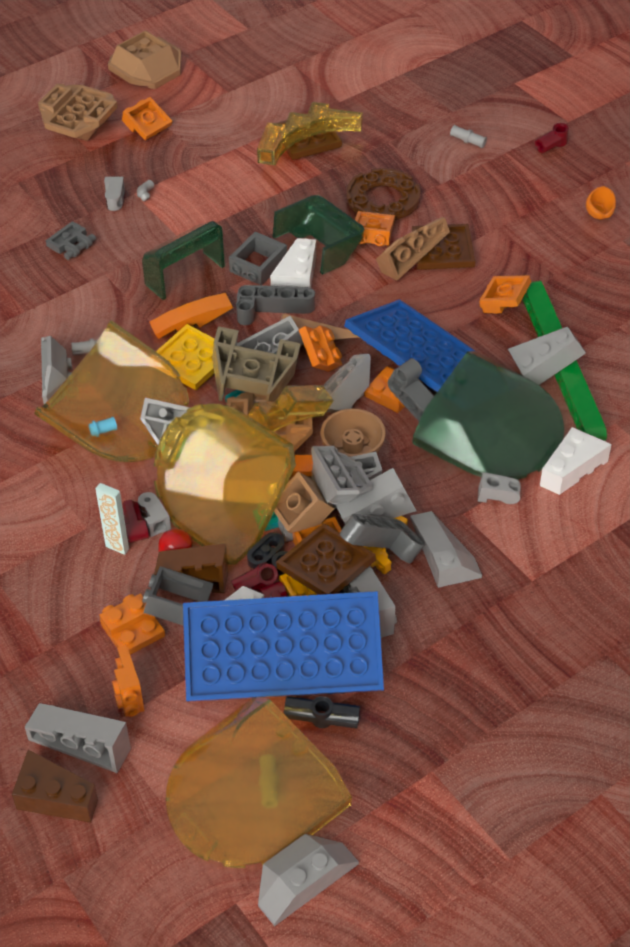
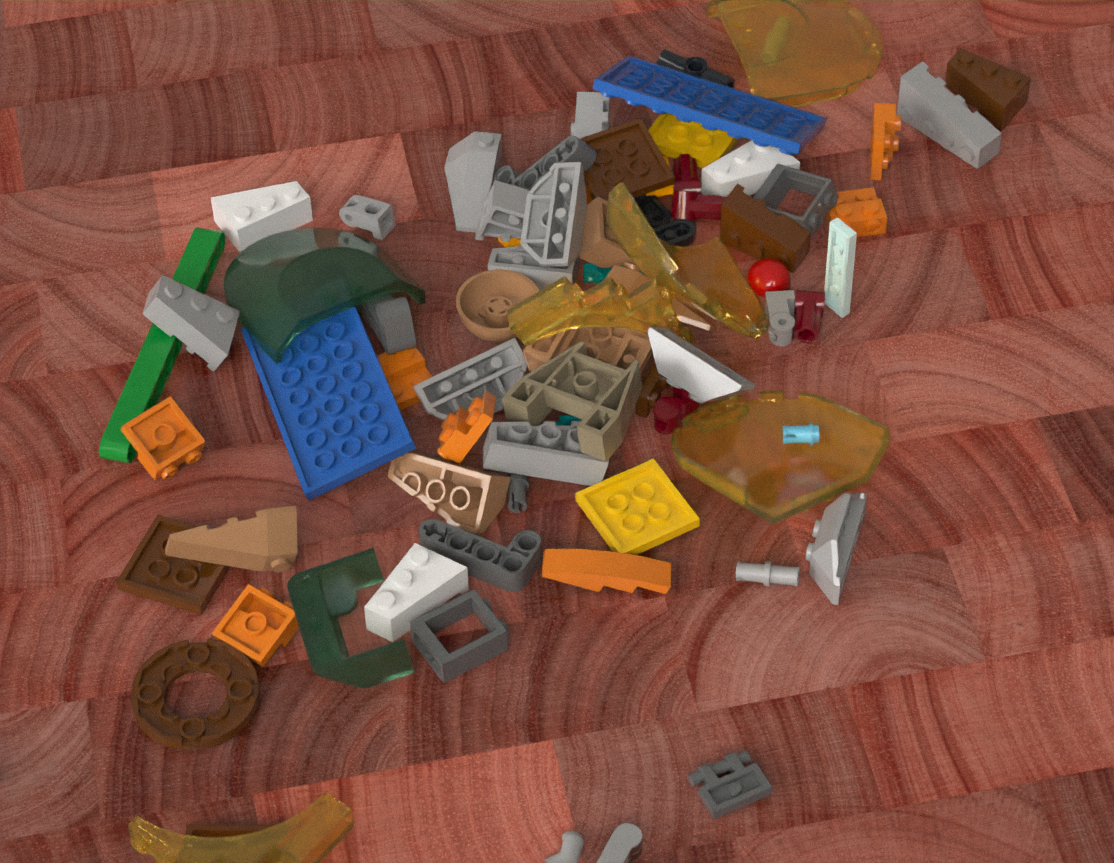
camera: 155 degrees left, 0 degrees up
clear green windscreen [142,221,225,300] -> none

